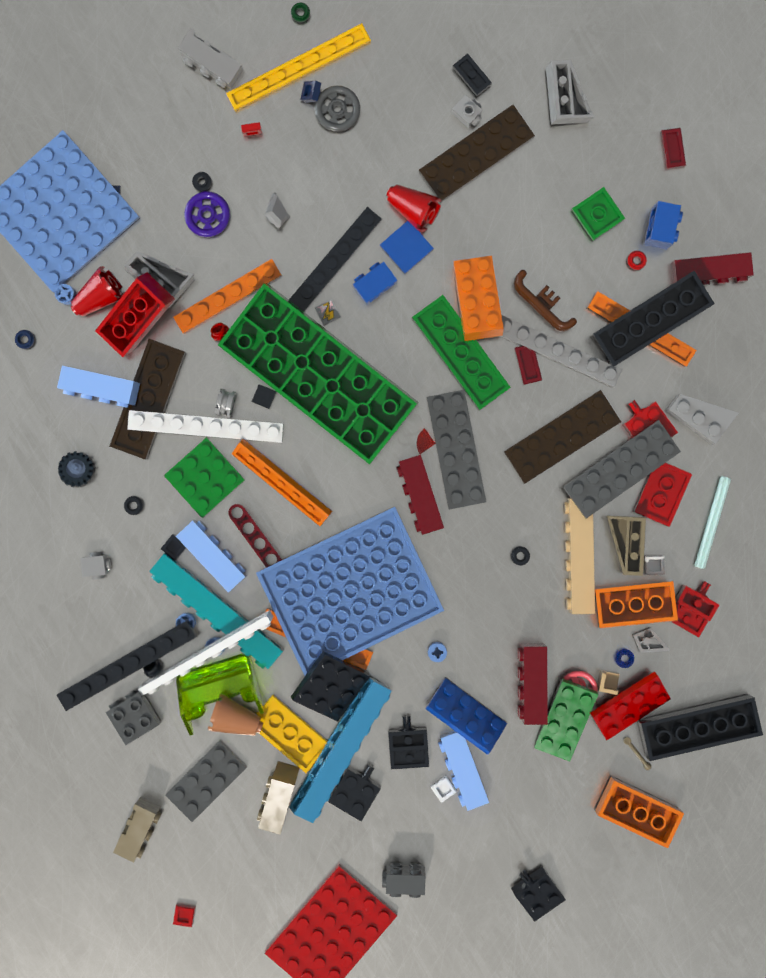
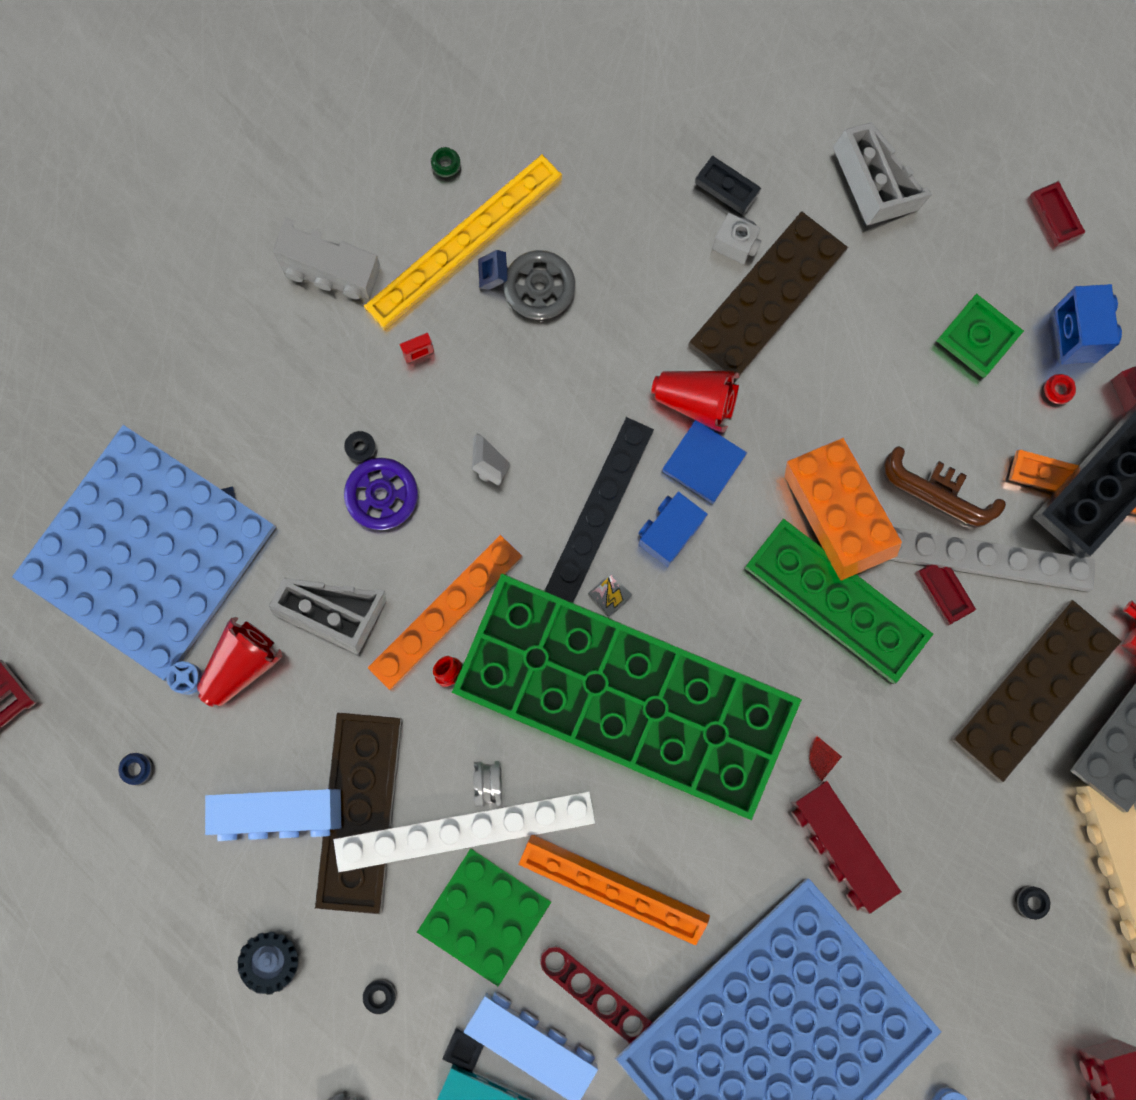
camera: 15 degrees left, 10 degrees down
red brick [95,272,175,357] -> none
black tile [251,384,277,409] -> none
dark grey plate [427,390,486,510] -> none

